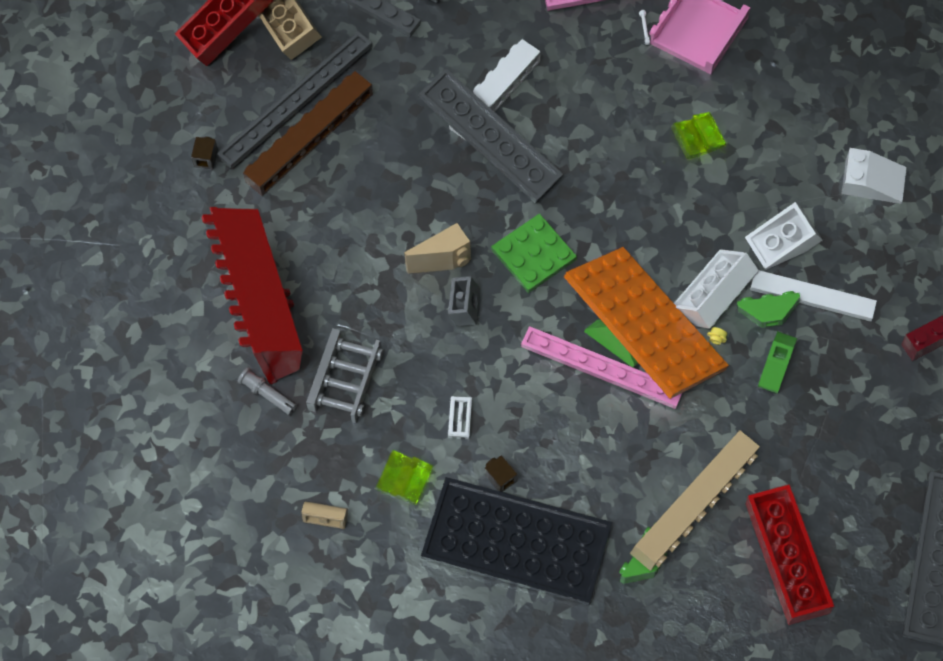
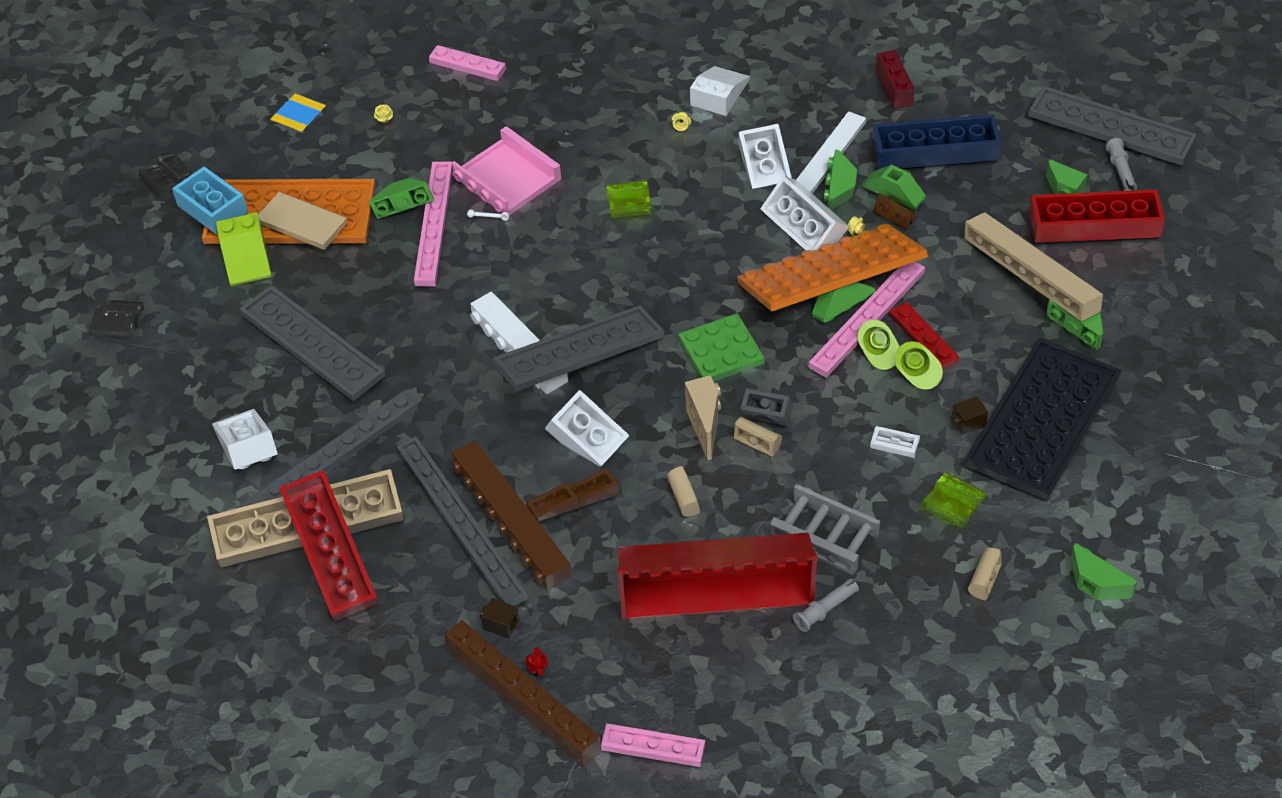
camera: 75 degrees left, 15 degrees down
none -> reddish brown brick [444,620,602,768]
none -> reddish brown slope [526,468,619,521]
none -> red plate [526,647,548,676]
none -> white slope [545,390,629,467]
none -> bright pink plate [601,723,705,767]
none -> tan brick [667,466,700,517]
none -> light yellow plate [672,112,691,131]
none -> tan brick [734,417,782,457]
none -> lime piece [858,320,899,370]
none -> dark blue brick [872,114,1001,169]
none -> reddish brown hinge [873,193,917,230]
none -> red plate [889,302,959,370]
none -> lime piece [894,341,943,390]
none -> bright green slope [1046,159,1087,194]
none -> bright green slope [1070,543,1137,600]
none -> light grey pin [1105,138,1137,191]

